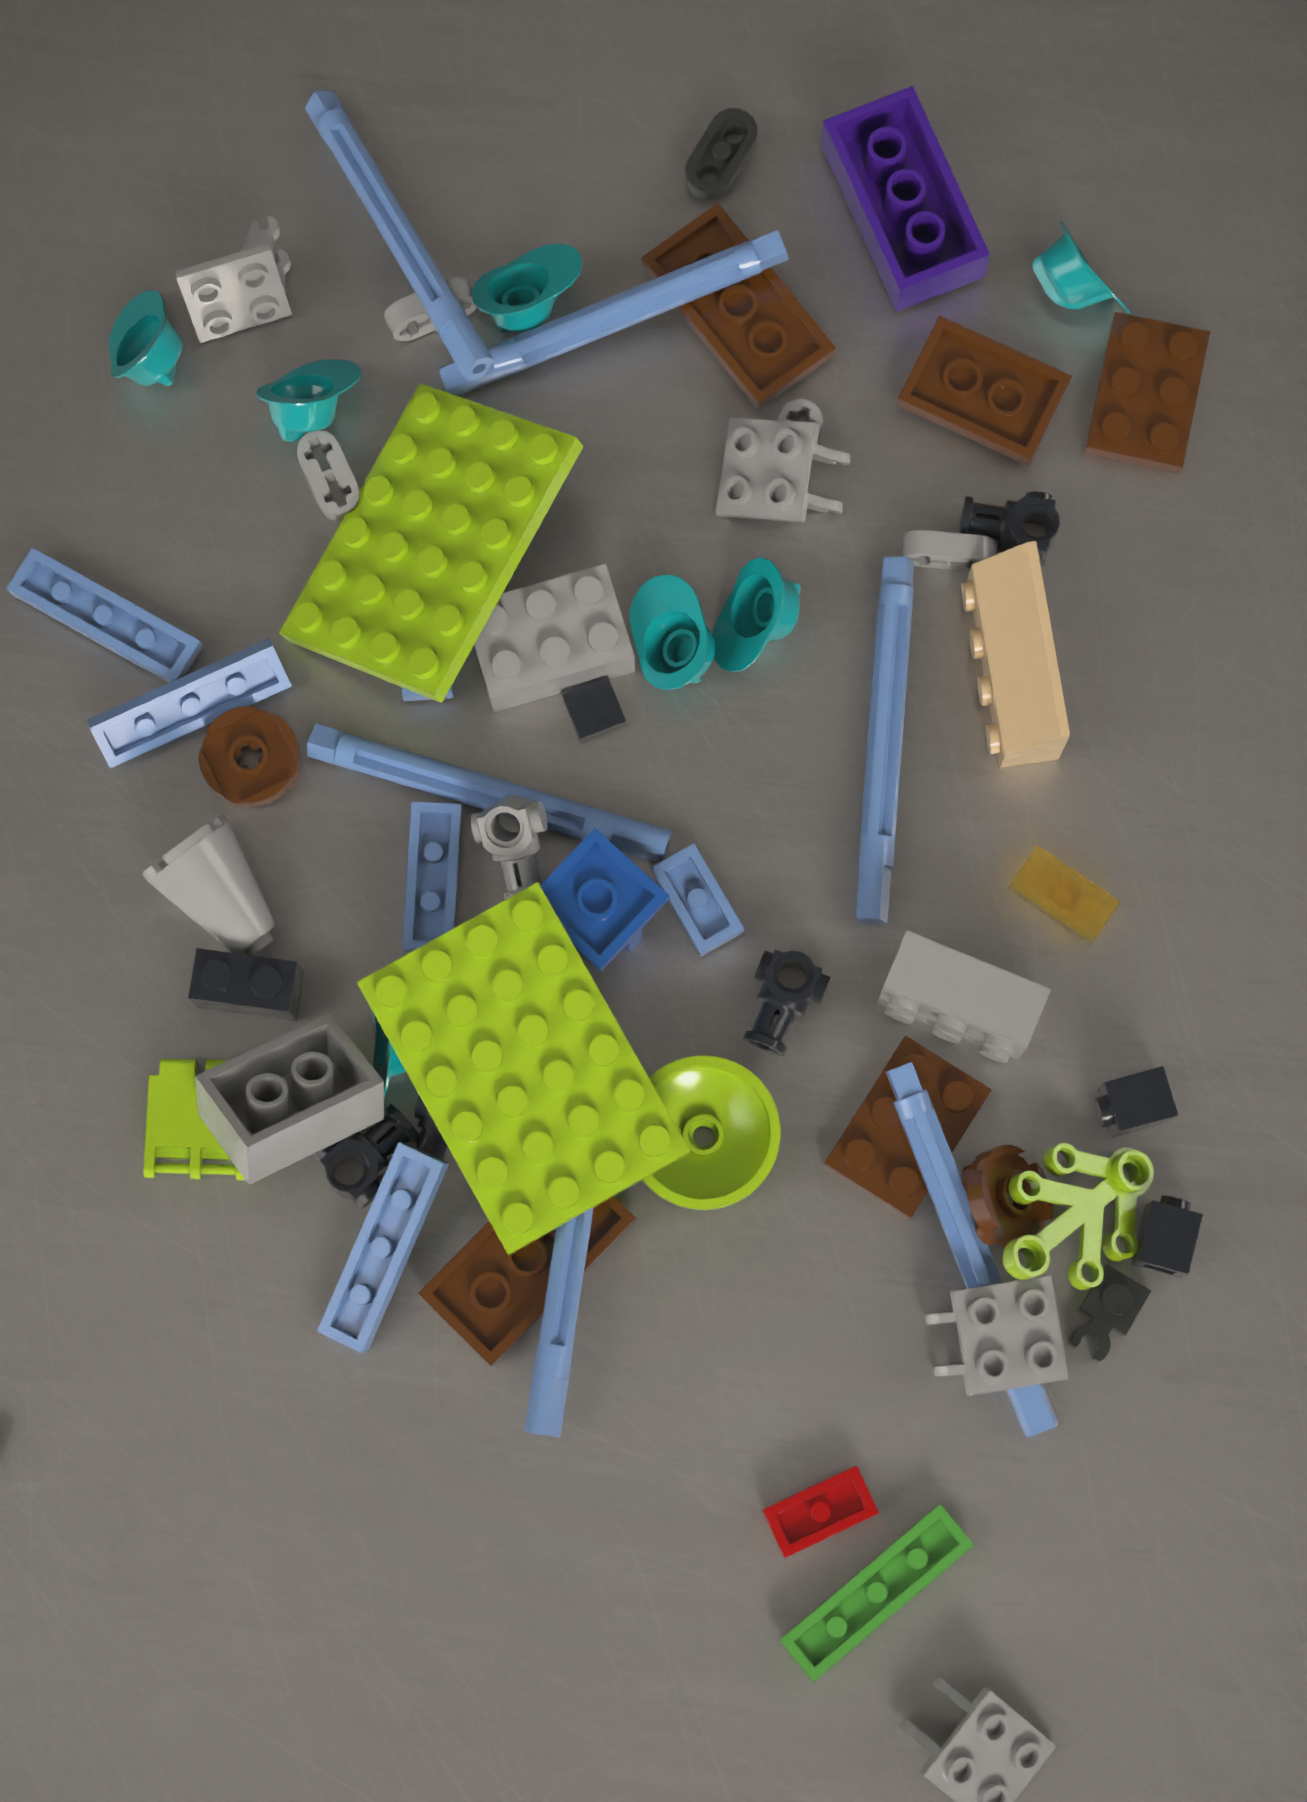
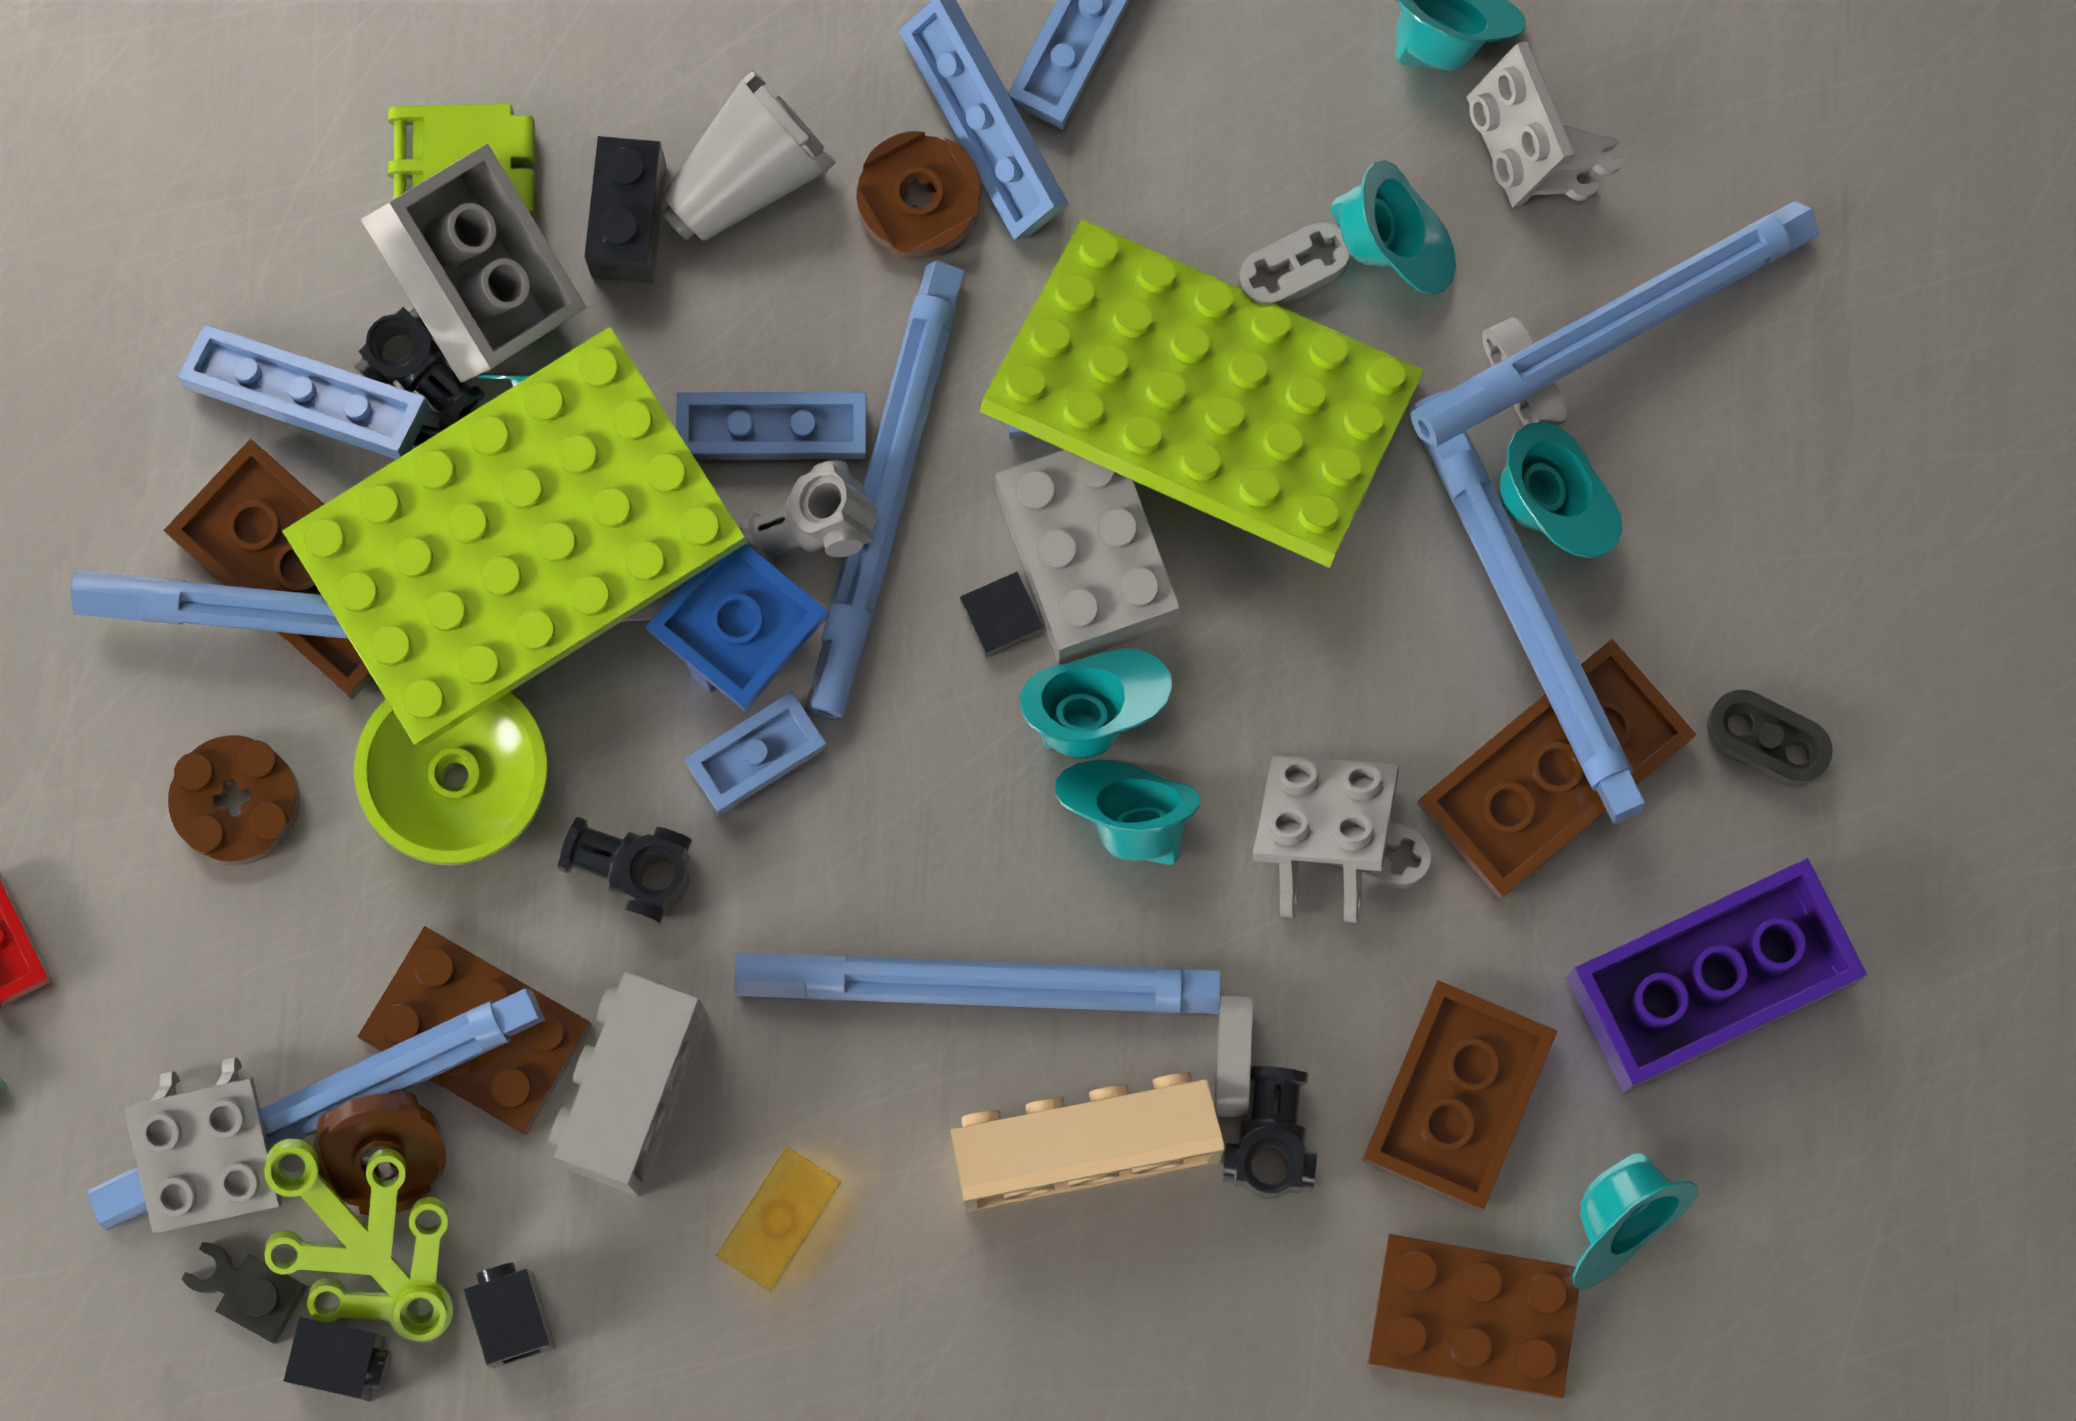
camera: 85 degrees right, 0 degrees up
none -> reddish brown plate [168,735,300,865]

